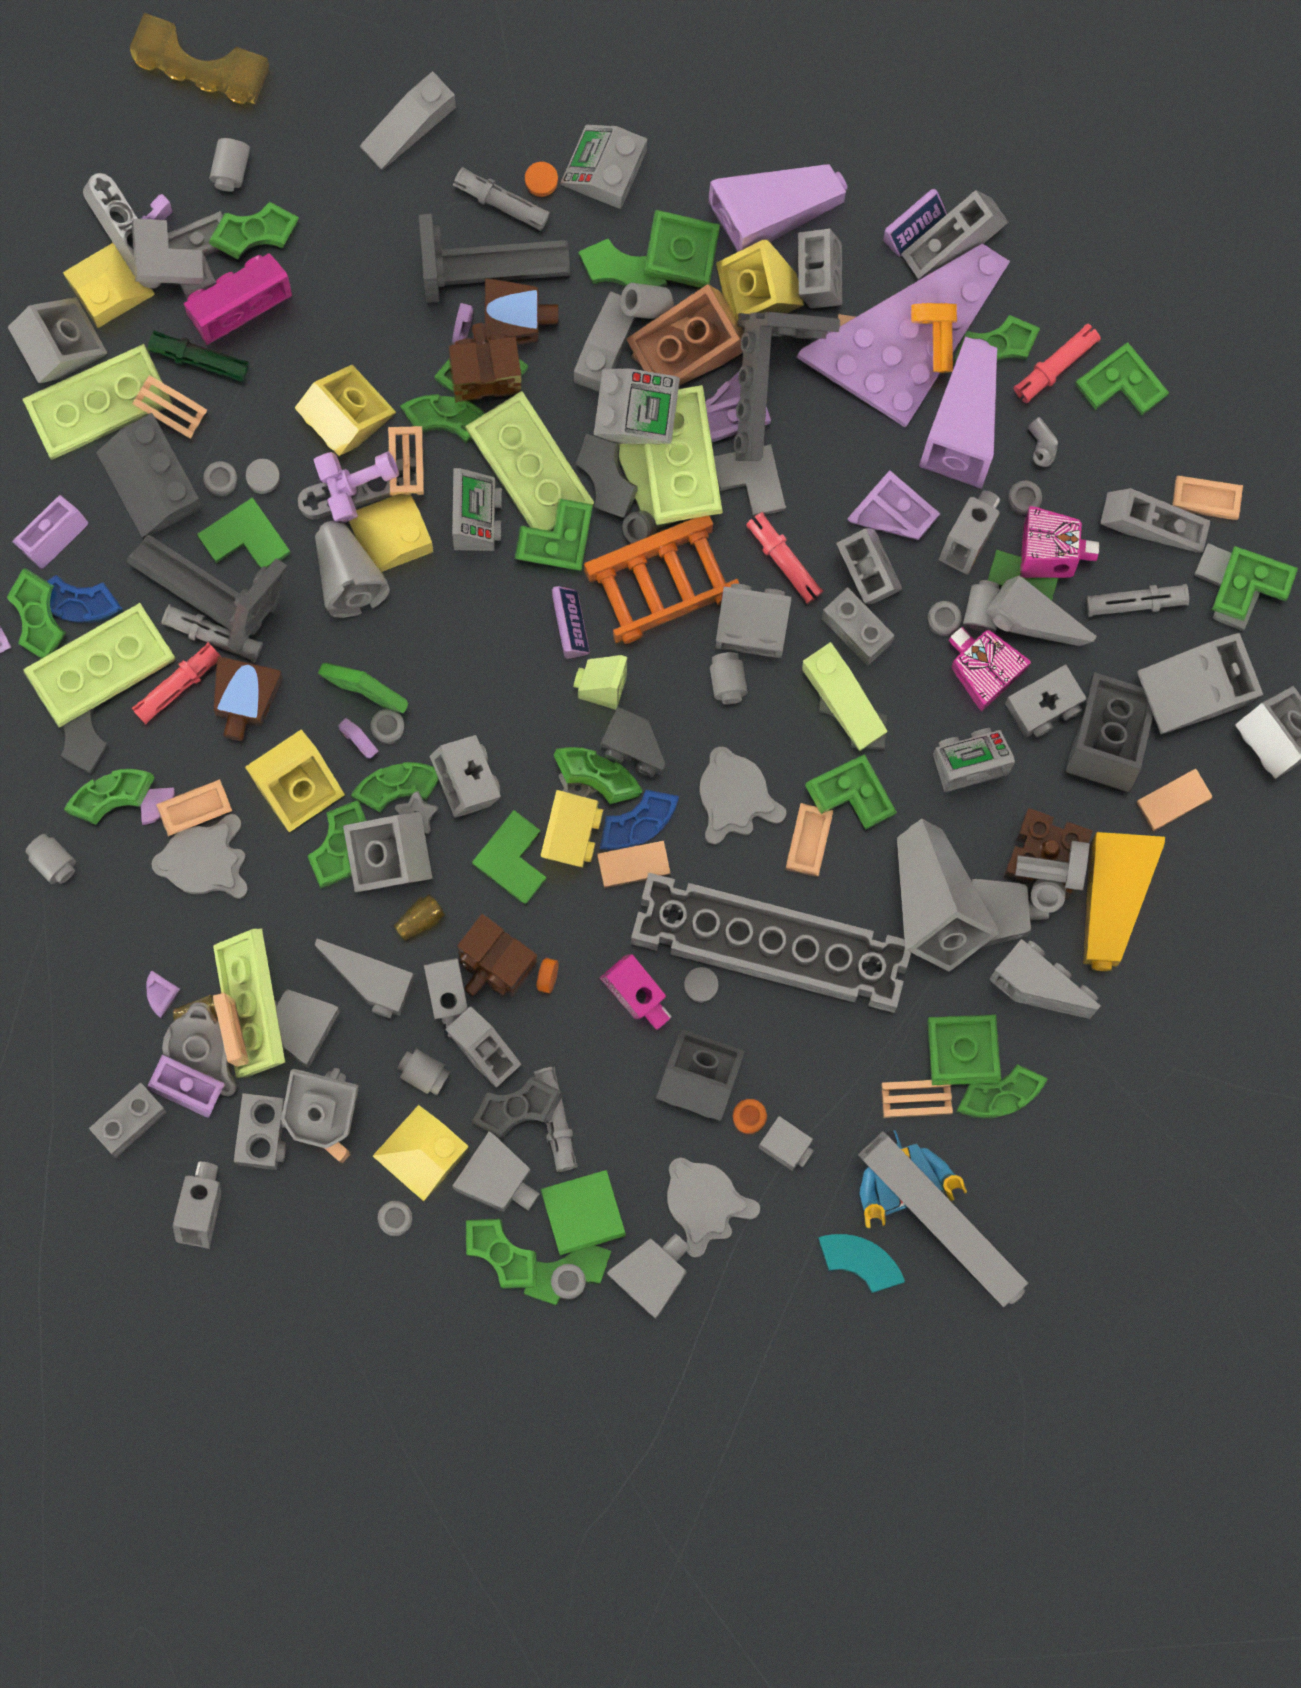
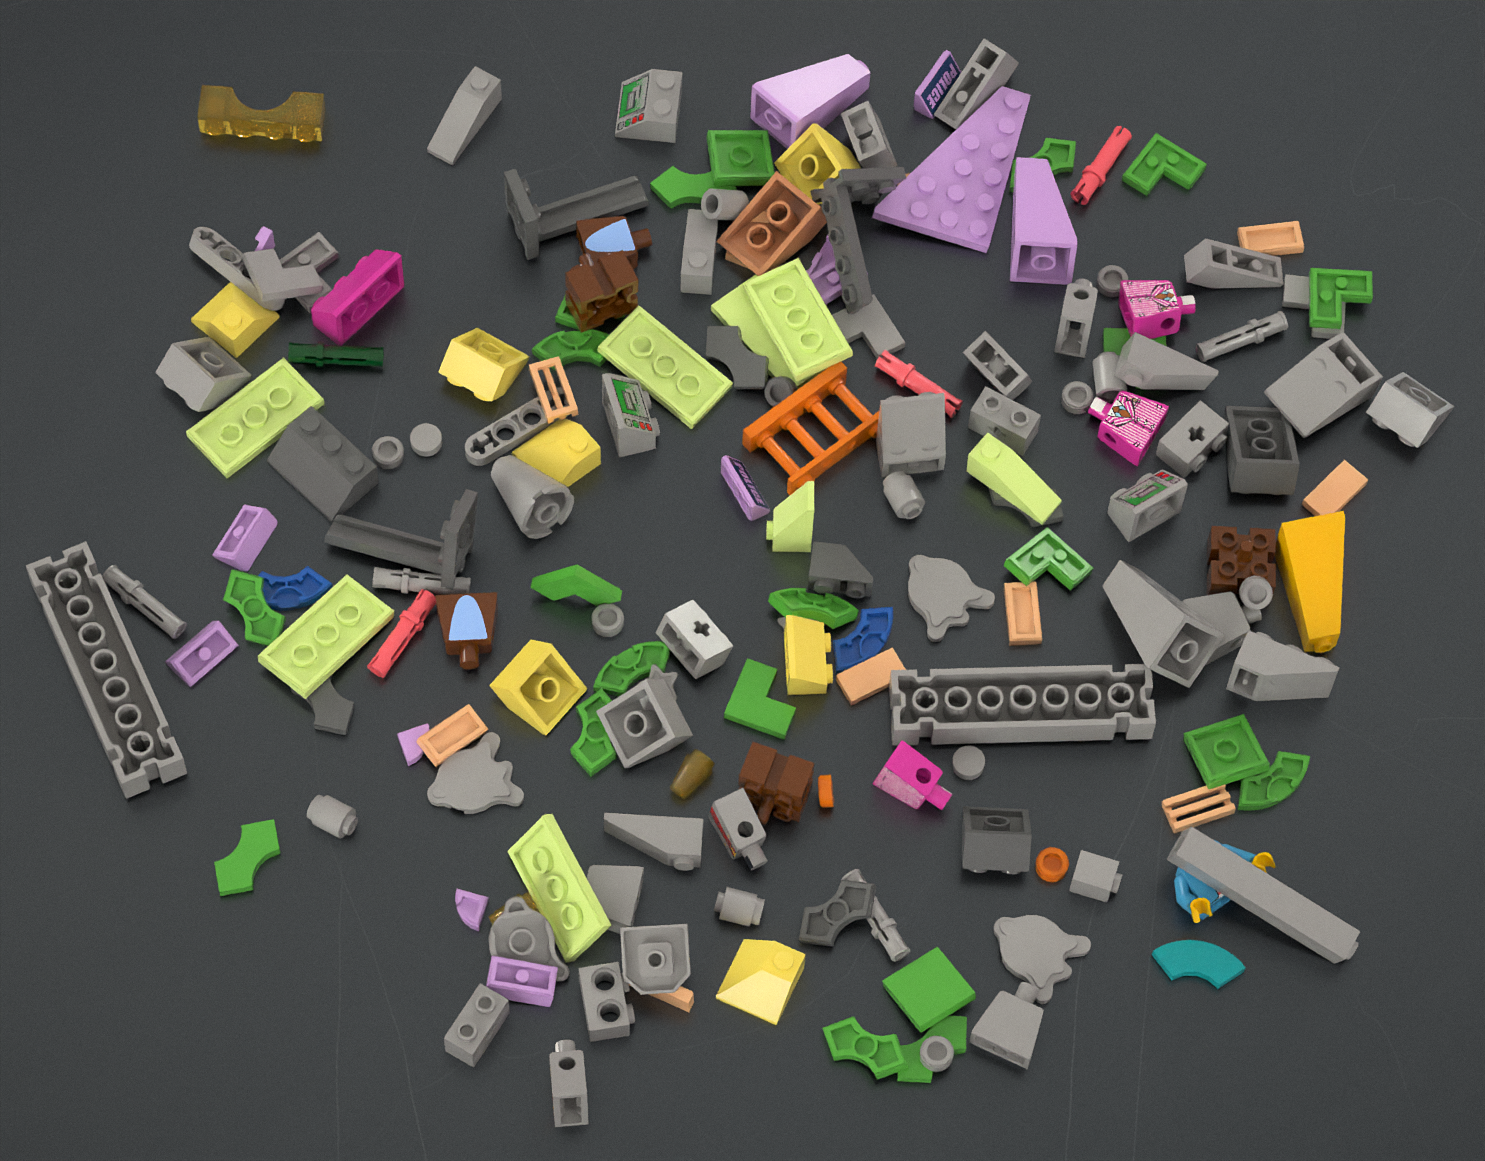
camera: 15 degrees left, 15 degrees down
bright green tile [64,769,155,825] -> none
light nougat tile [132,375,207,439] -> none
bright green tile [197,497,291,569] -> none
light grey brick [209,138,250,192] -> none
bright green tile [209,202,299,259] -> none
light nougat tile [213,993,249,1067] -> none
lavender bar [313,451,399,523] -> none
lavender tile [338,718,378,758] -> none
light grey tile [378,1201,413,1236] -> none
light grey brick [445,1006,521,1087] -> none
lavender tile [452,303,474,344] -> none
light grey pin [453,167,551,231] -> none
light grey torso [453,1132,540,1212] -> none
bright green tile [514,499,593,571] -> none
orange tile [525,162,558,197] -> none
light grey slope [594,368,680,444] -> none
lavender wing [848,470,941,540] -> none
light orange piece [911,303,957,373] -> none
light grey piece [1015,841,1090,890] -> none
light grey arm [1027,417,1058,467] -> none

